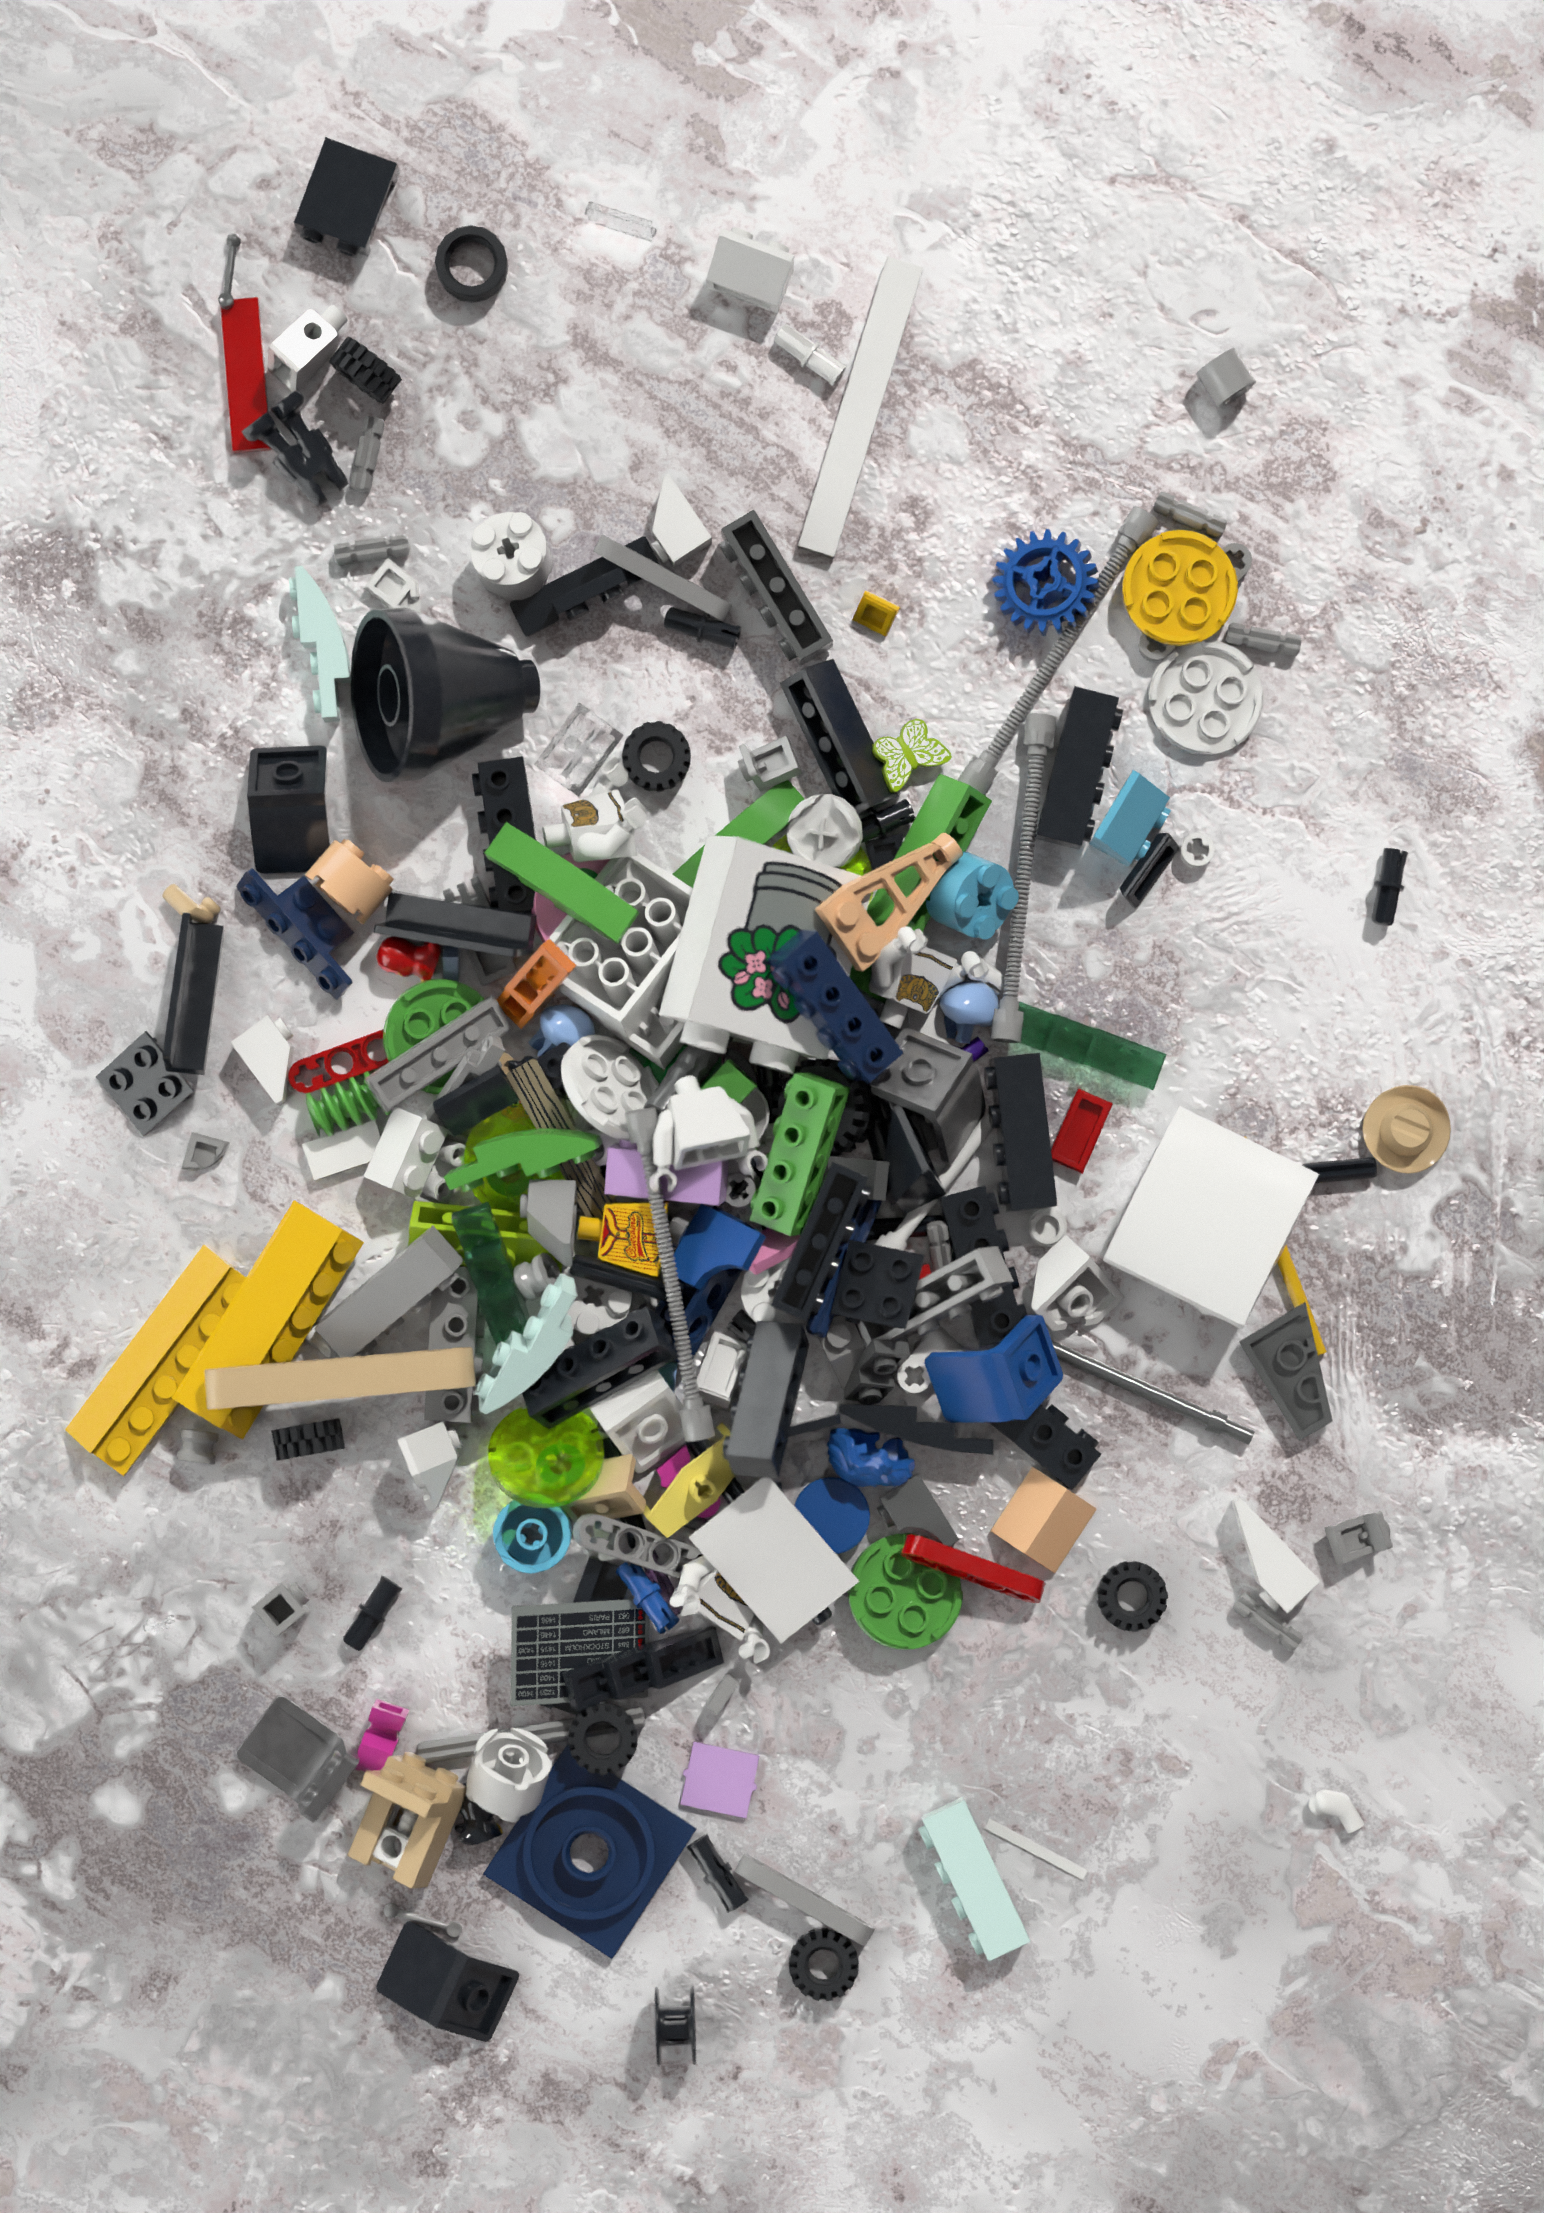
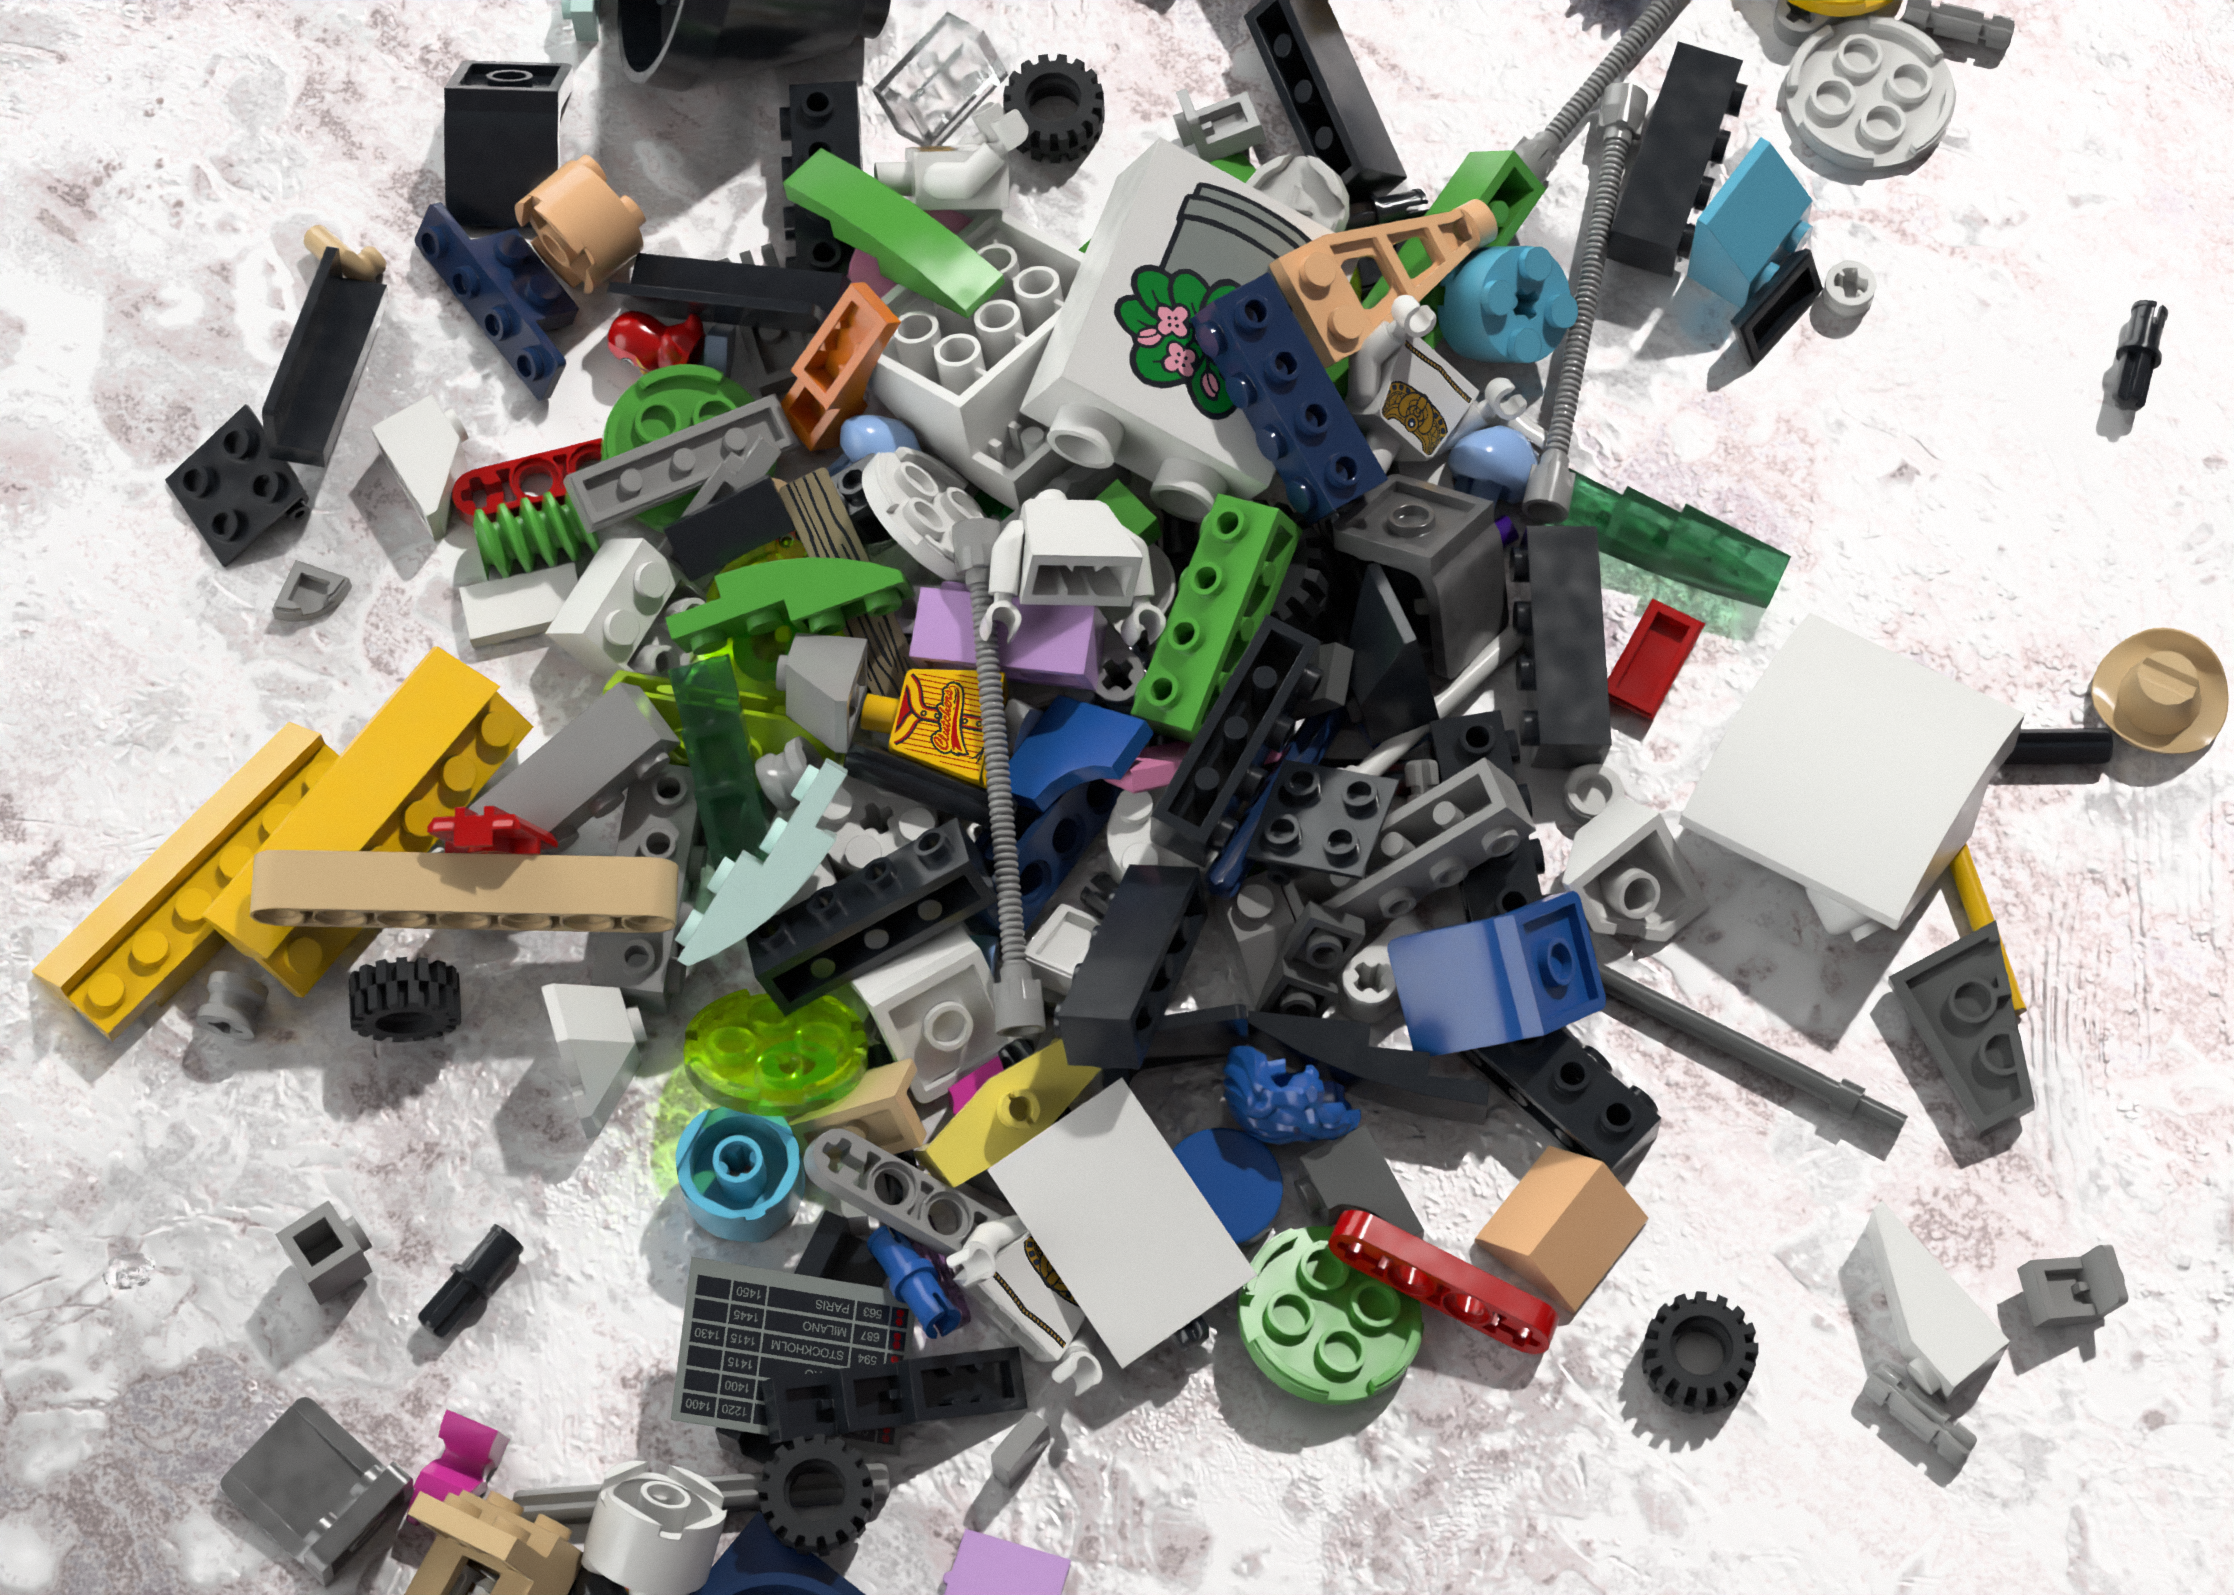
camera: 10 degrees right, 20 degrees down
lime animal [872,719,952,793] -> none
none -> red piece [427,806,558,855]

